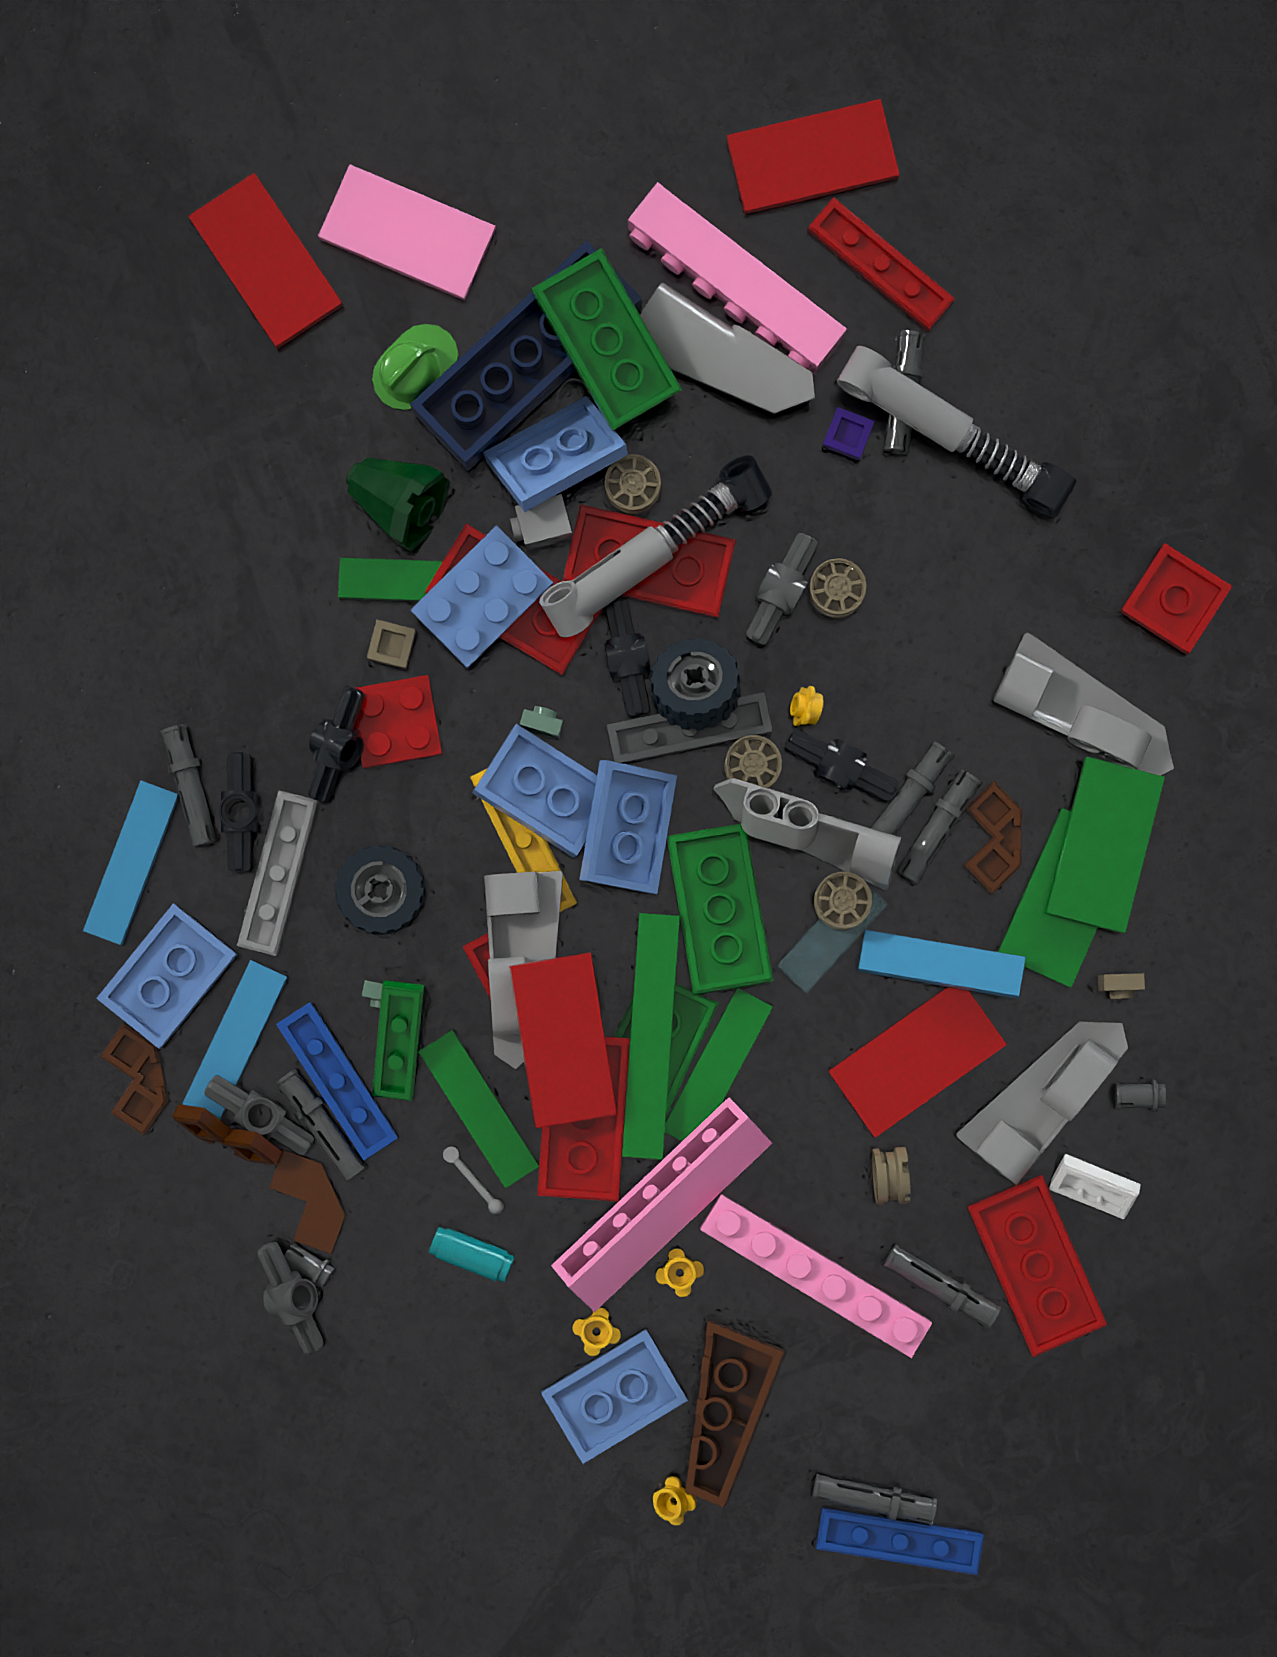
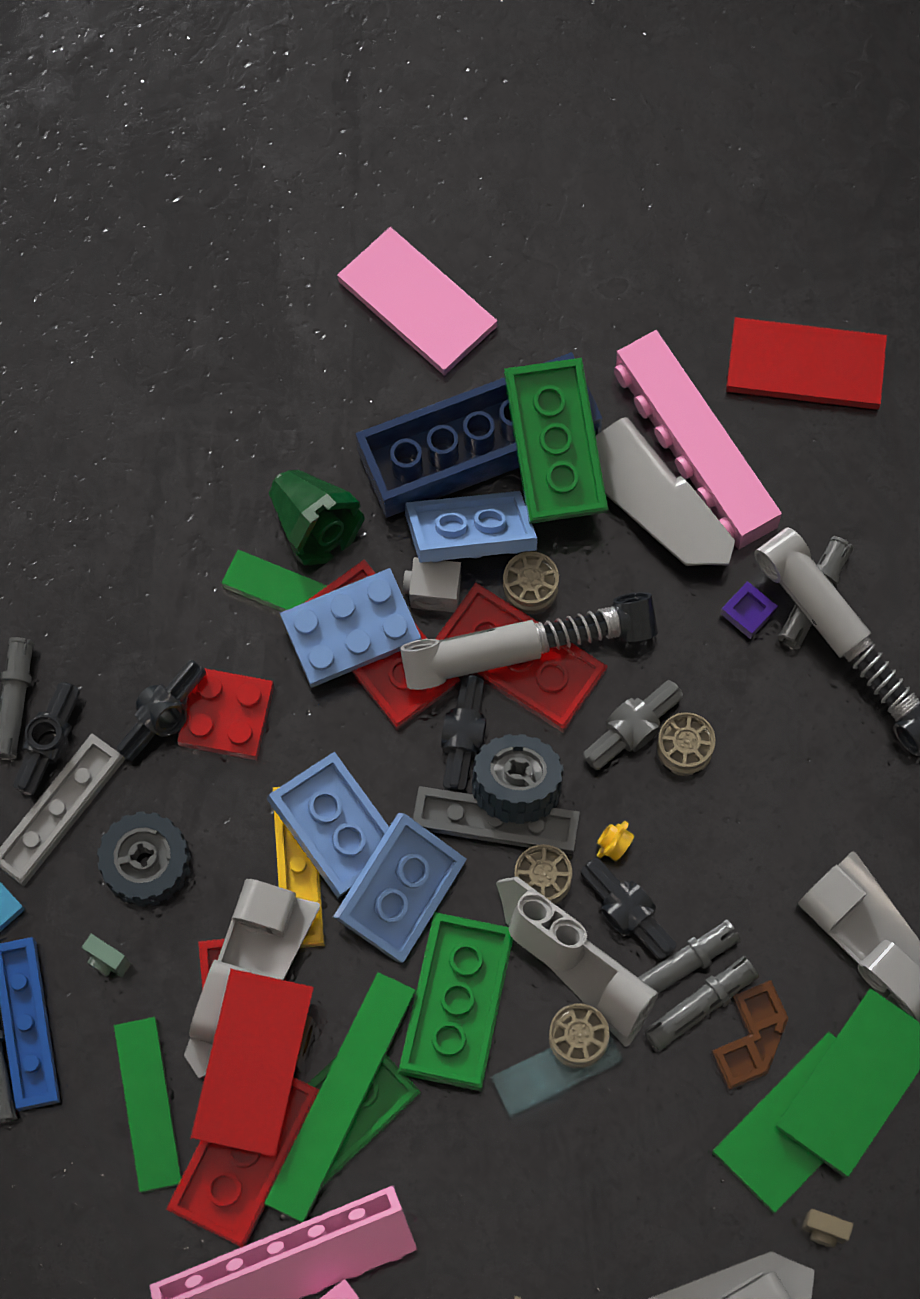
camera: 25 degrees right, 15 degrees down
red tile [188,173,343,349] -> none
dark tan plate [367,620,417,670] -> none
bright green piece [372,324,458,410] -> none
green tile [372,980,424,1101] -> none
teal piece [429,1227,515,1283] -> none
light grey hinge [443,1147,504,1215] -> none
sand green plate [520,706,563,741] -> none
green tile [665,988,773,1141] -> none
red tile [807,197,955,332] -> none
red tile [828,987,1007,1138] -> none
dark azure tile [858,930,1026,999] -> none

